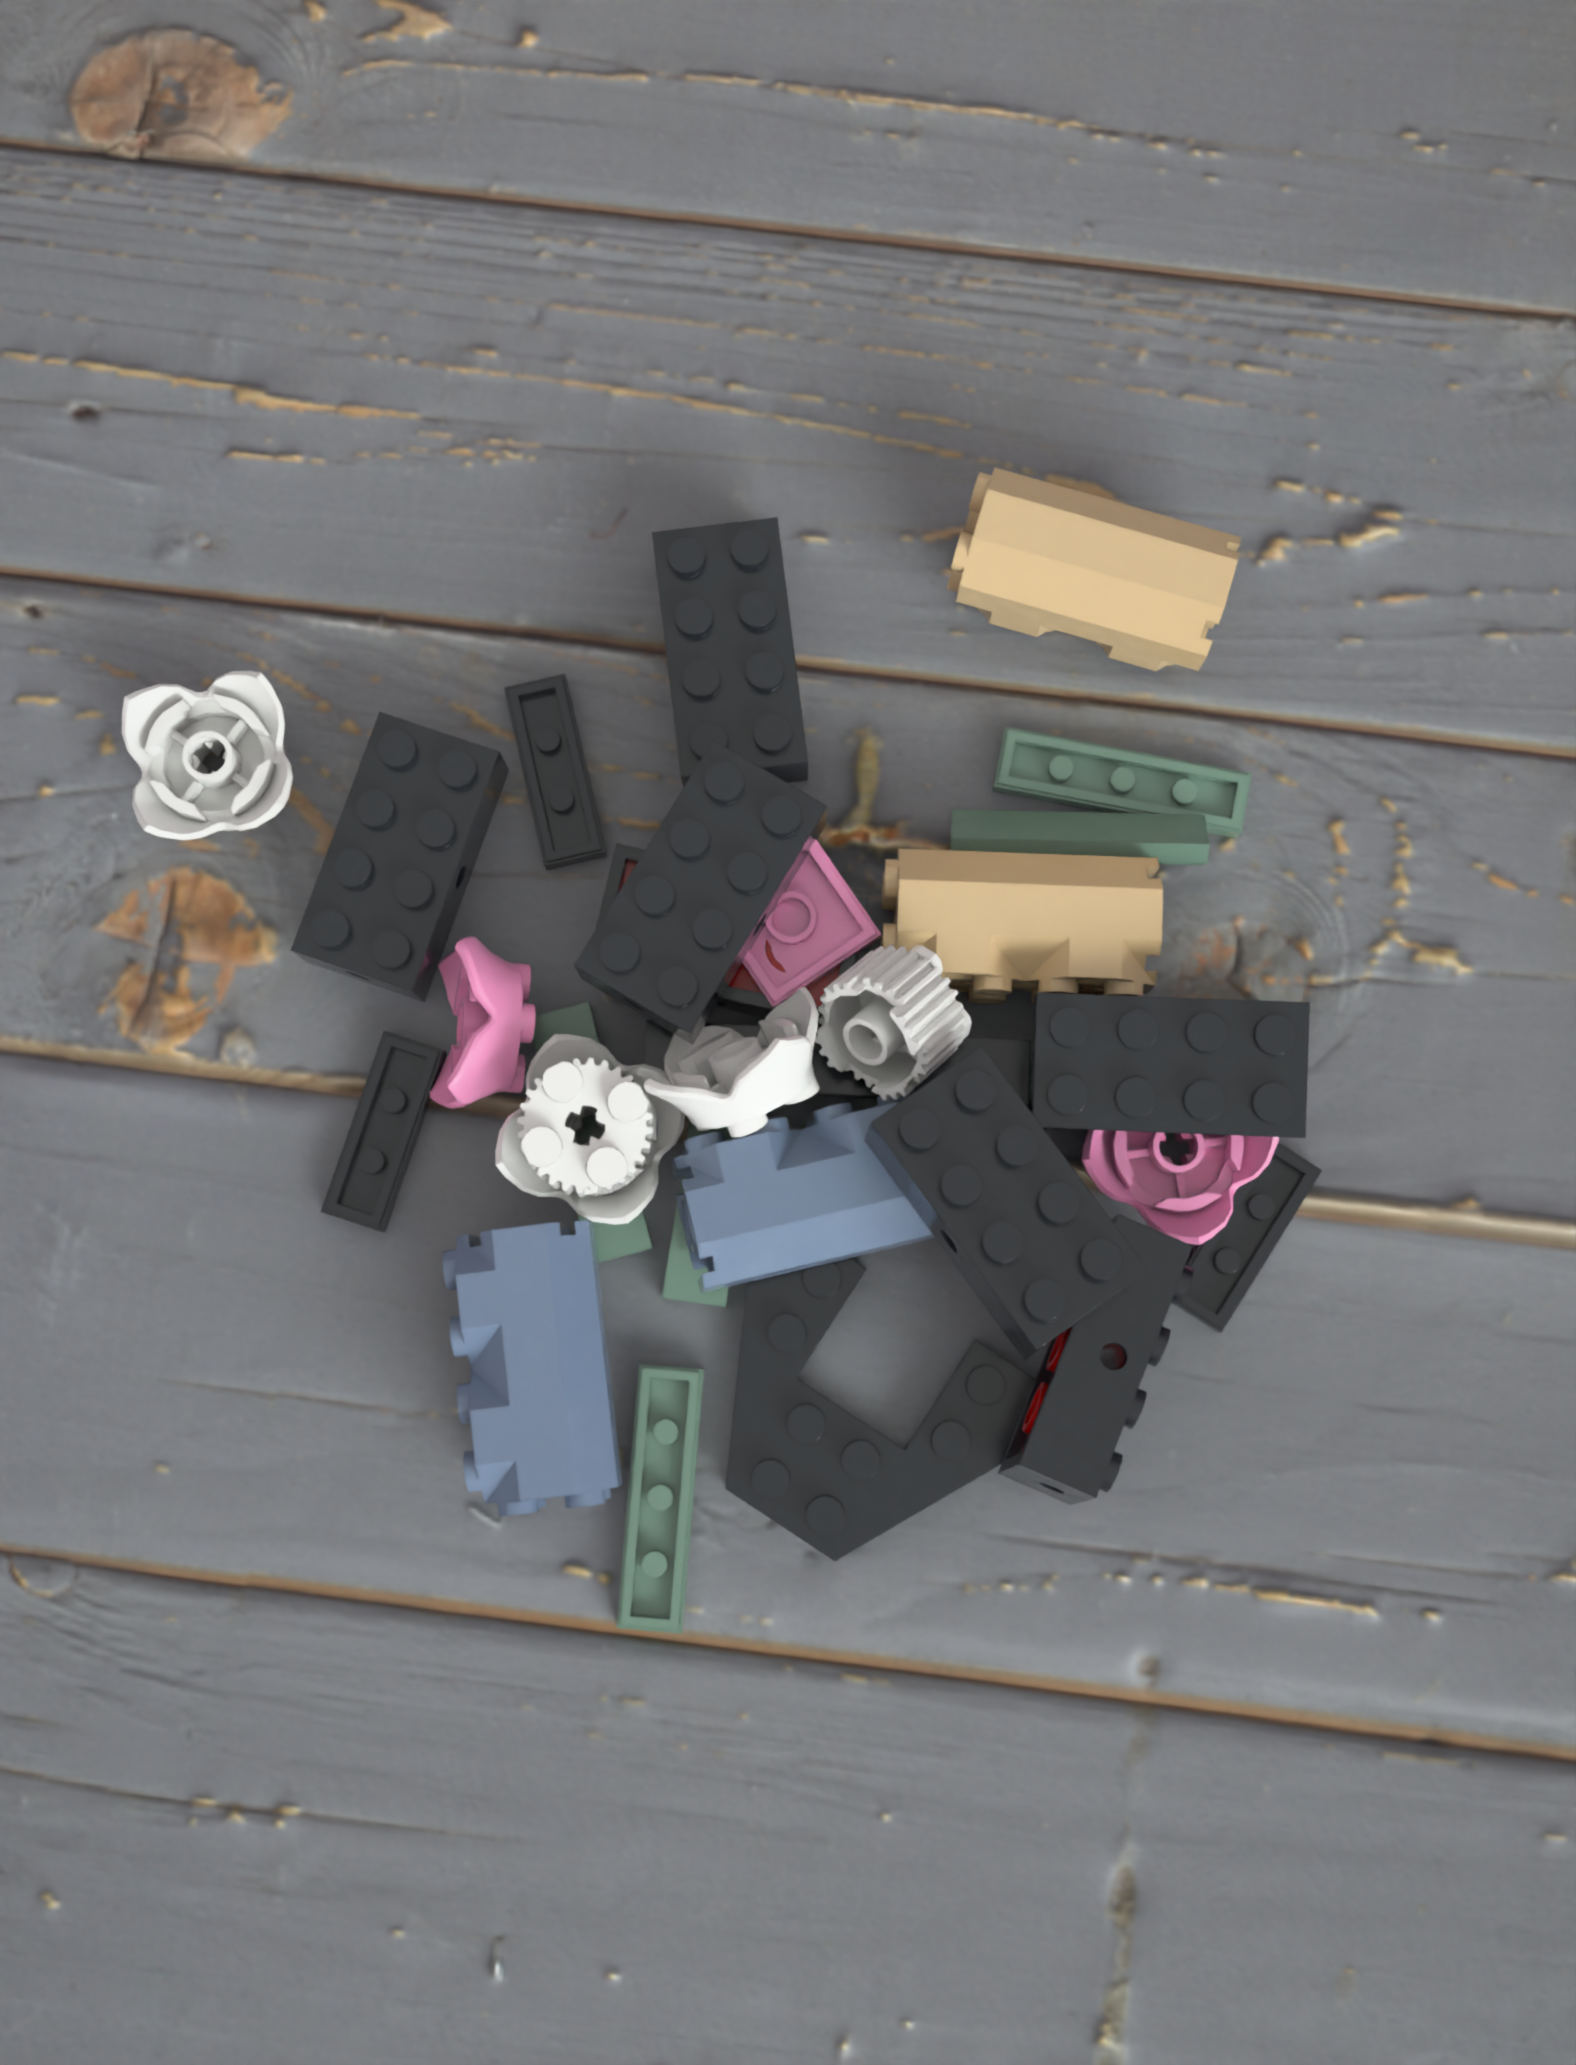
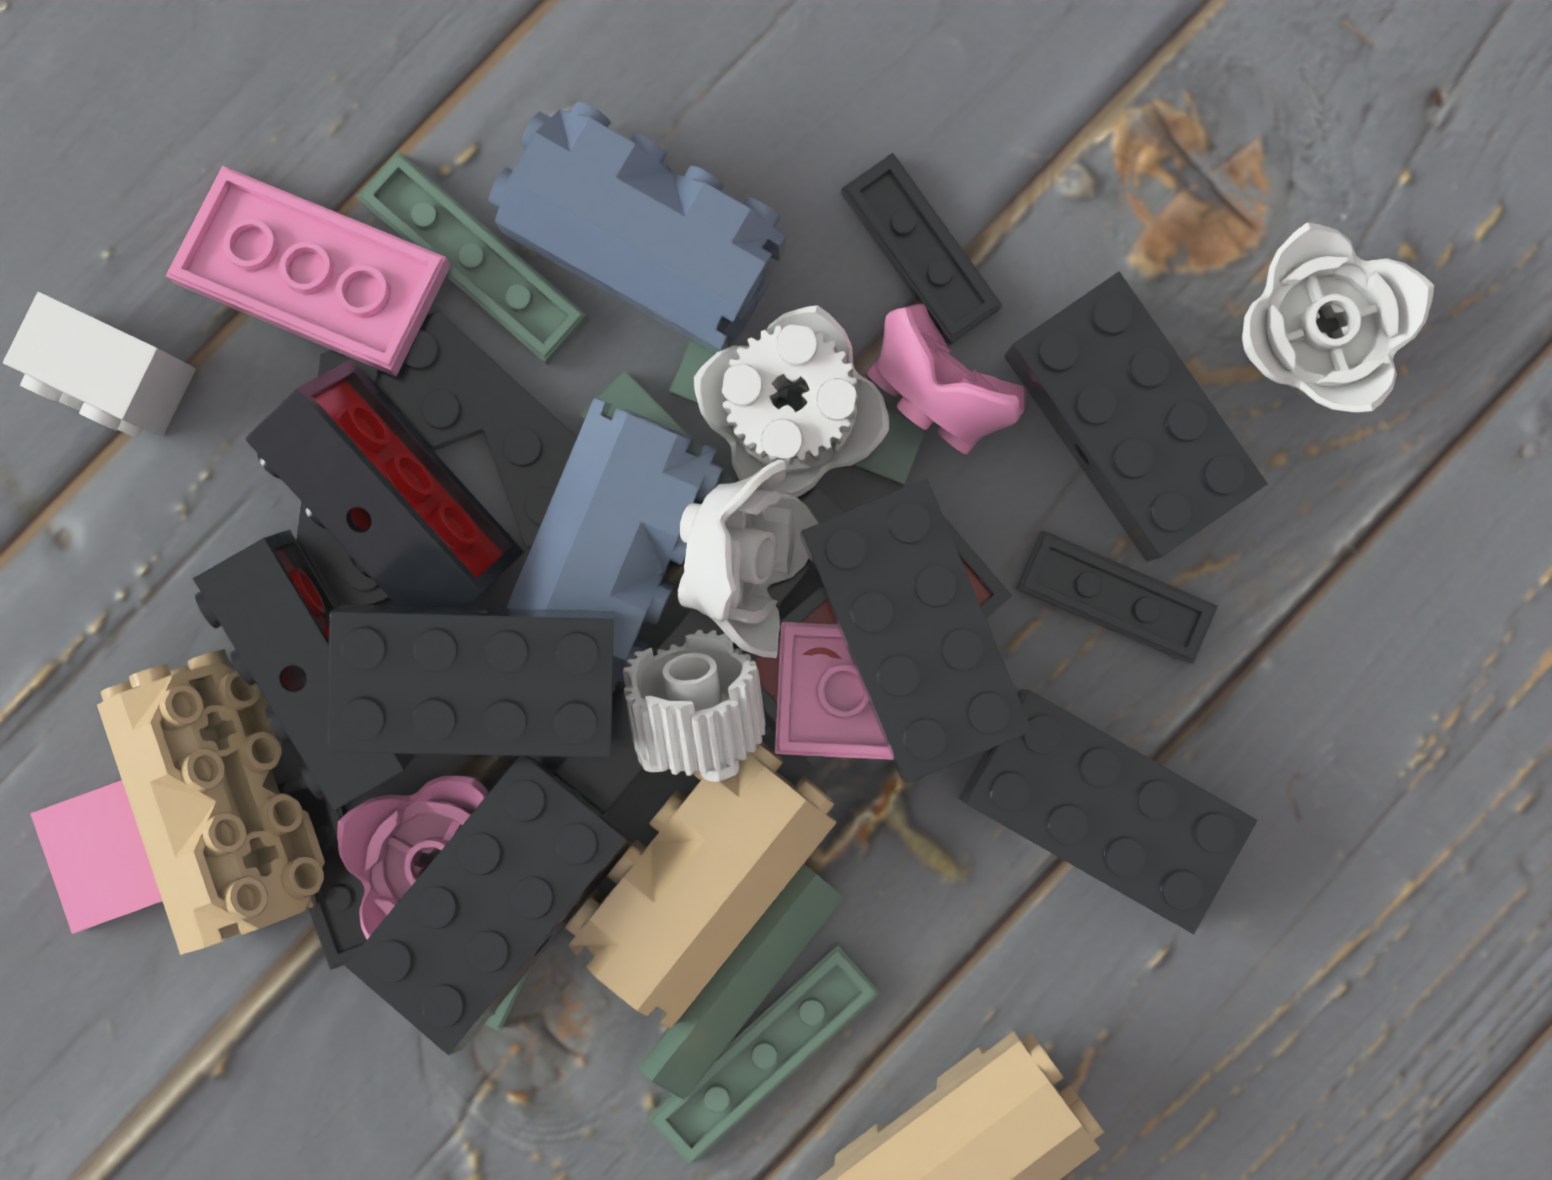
camera: 125 degrees right, 5 degrees up
none -> white brick [3,292,196,438]
none -> bright pink tile [30,780,162,934]
none -> tan brick [97,650,325,955]
none -> bright pink tile [166,166,451,377]
none -> black brick [245,359,524,607]

